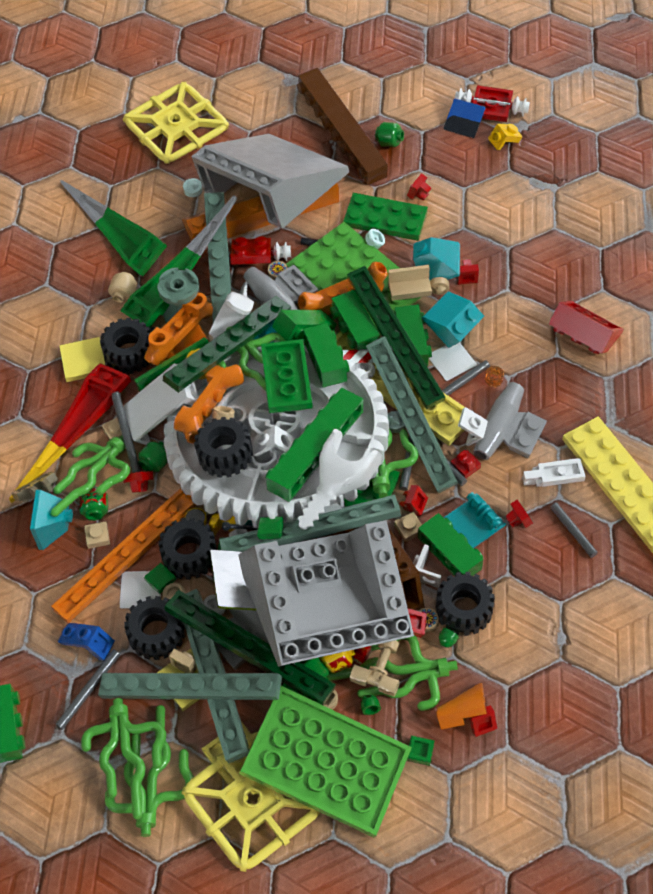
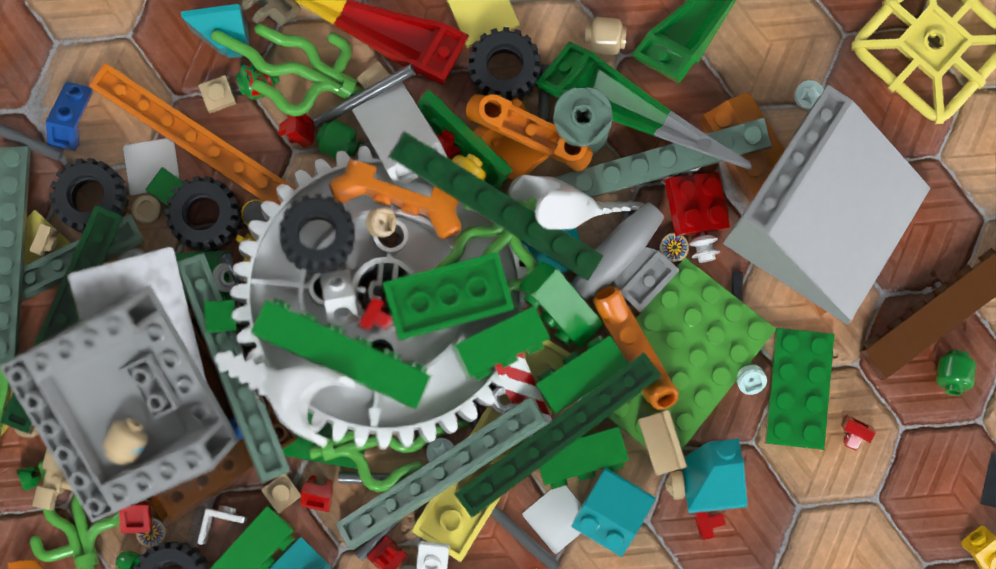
camera: 80 degrees right, 25 degrees up
none -> tan head [102,418,148,465]
none -> red tile [356,297,393,332]

